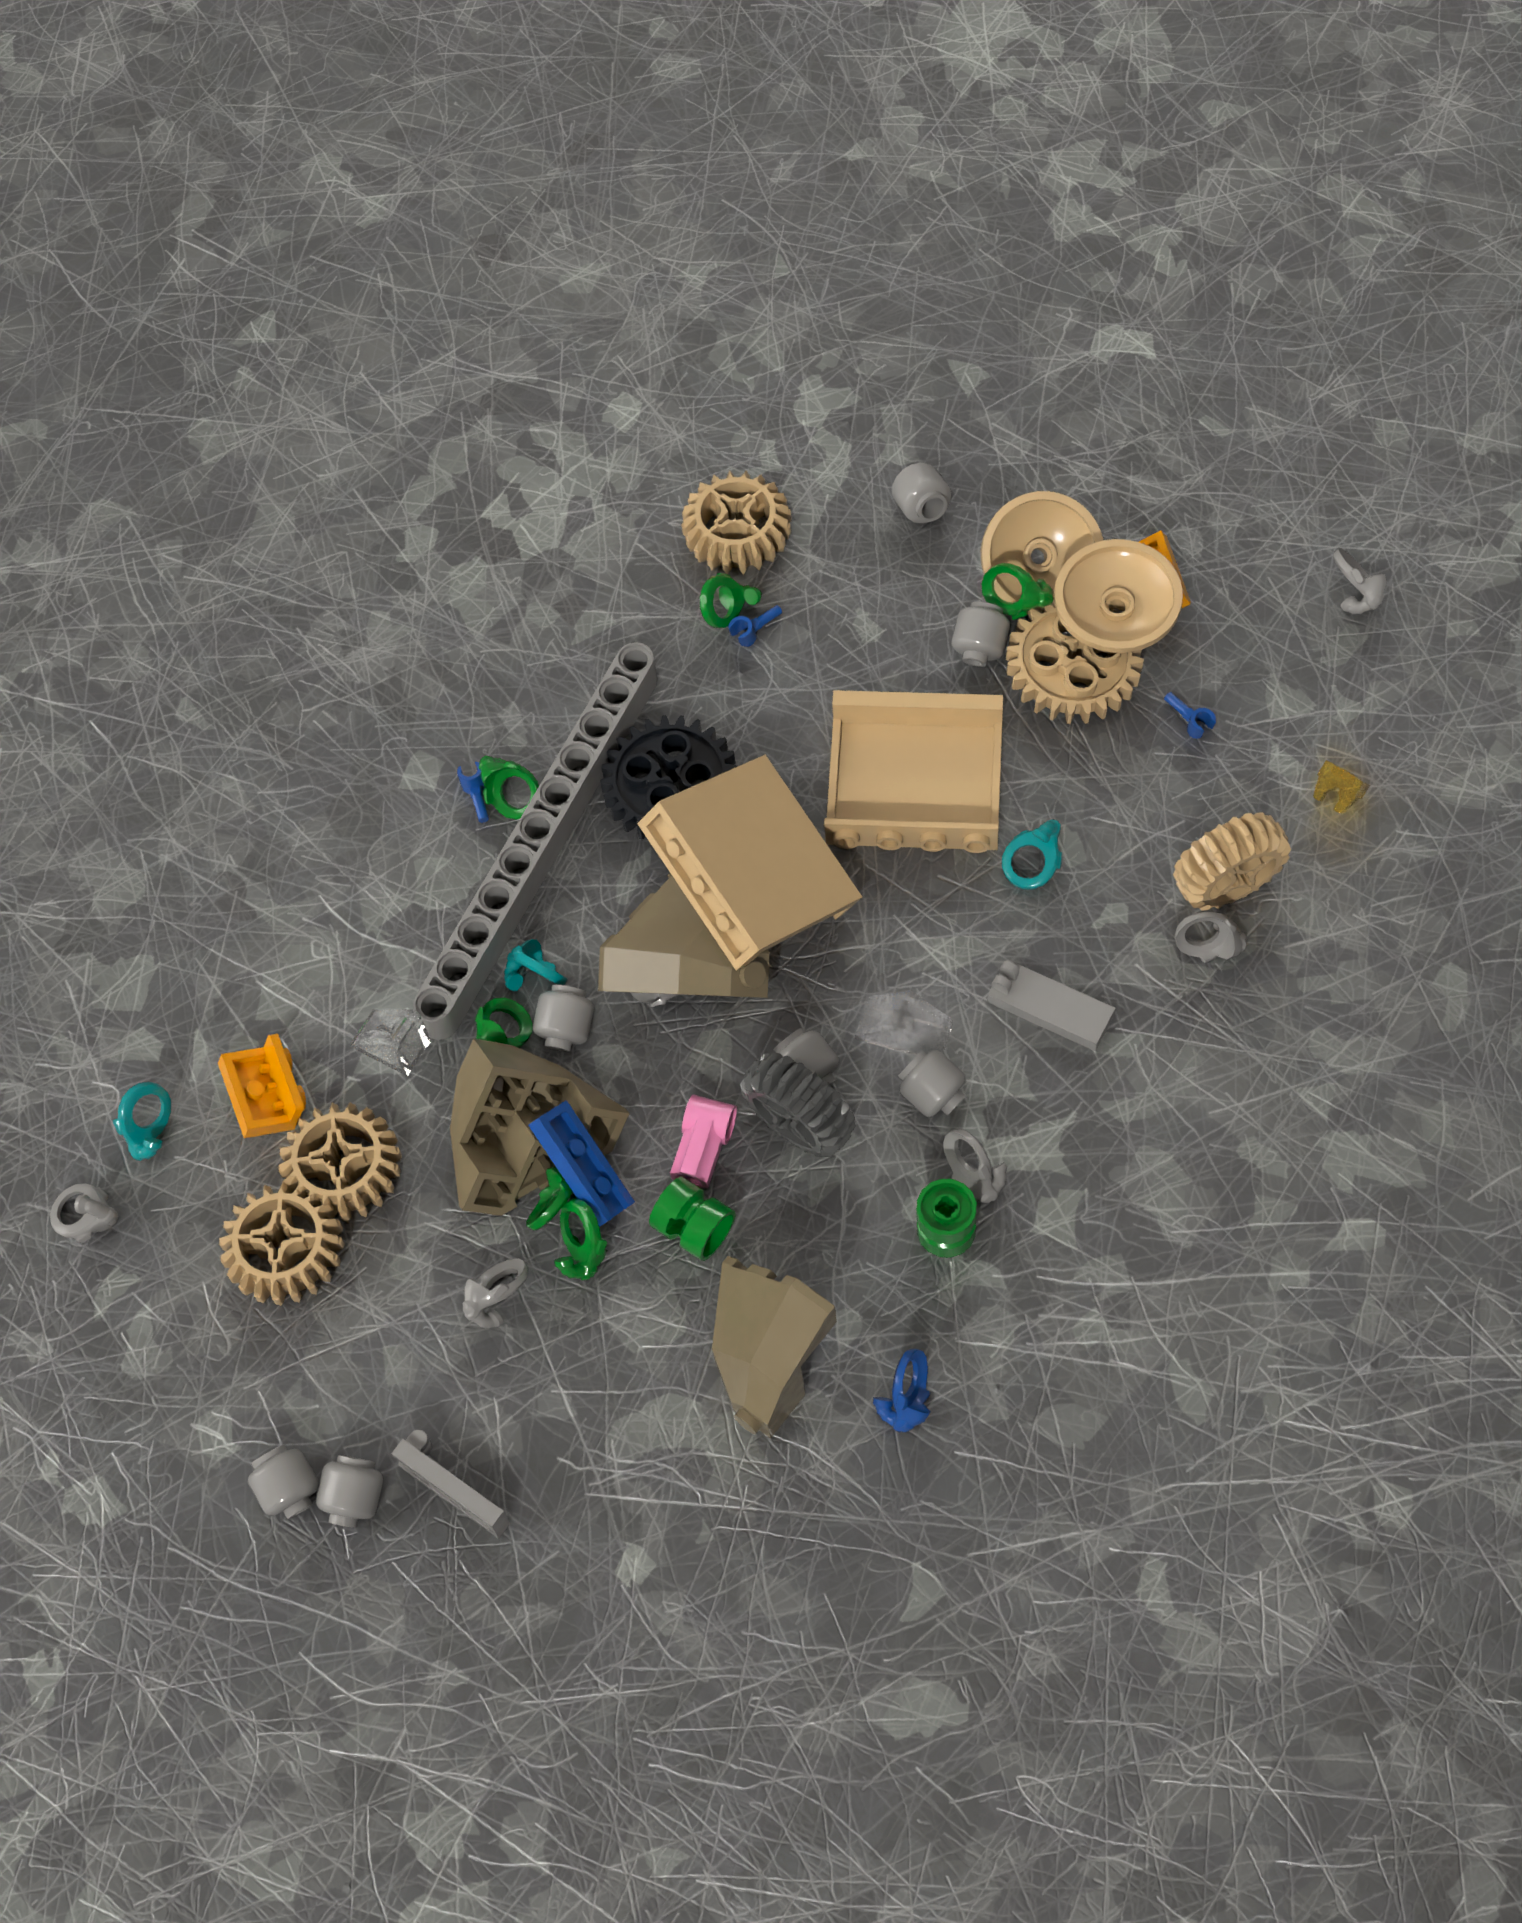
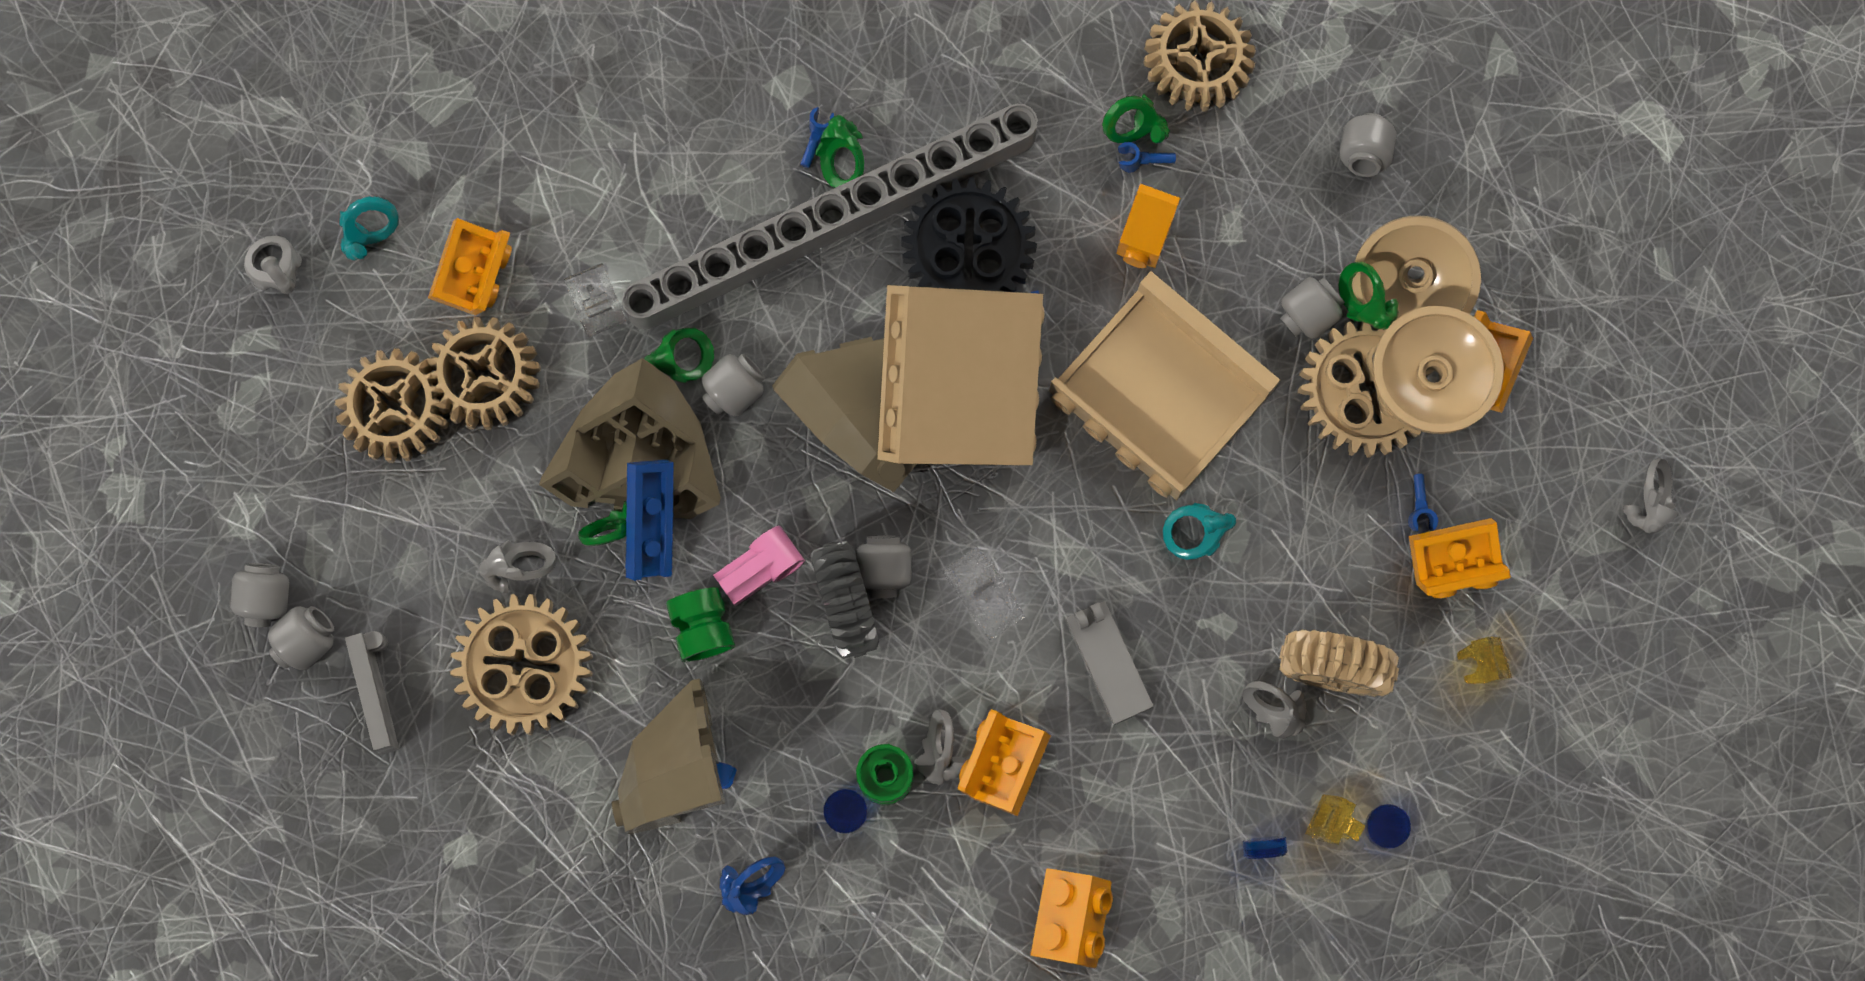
camera: 30 degrees right, 15 degrees up
teal piece [504,939,568,991] -> none
green piece [554,1198,607,1281] -> none
light grey head [898,1050,965,1117] -> none
none -> tan gear [450,594,593,735]
none -> clear blue tile [823,789,867,834]
none -> light orange bracket [958,709,1051,816]
none -> light orange bracket [1030,868,1113,968]
none -> light orange slope [1116,183,1180,268]
none -> clear blue tile [1242,836,1288,859]
none -> clear yellow tile [1305,794,1365,845]
none -> clear blue tile [1365,804,1411,849]
none -> light orange bracket [1409,518,1511,598]

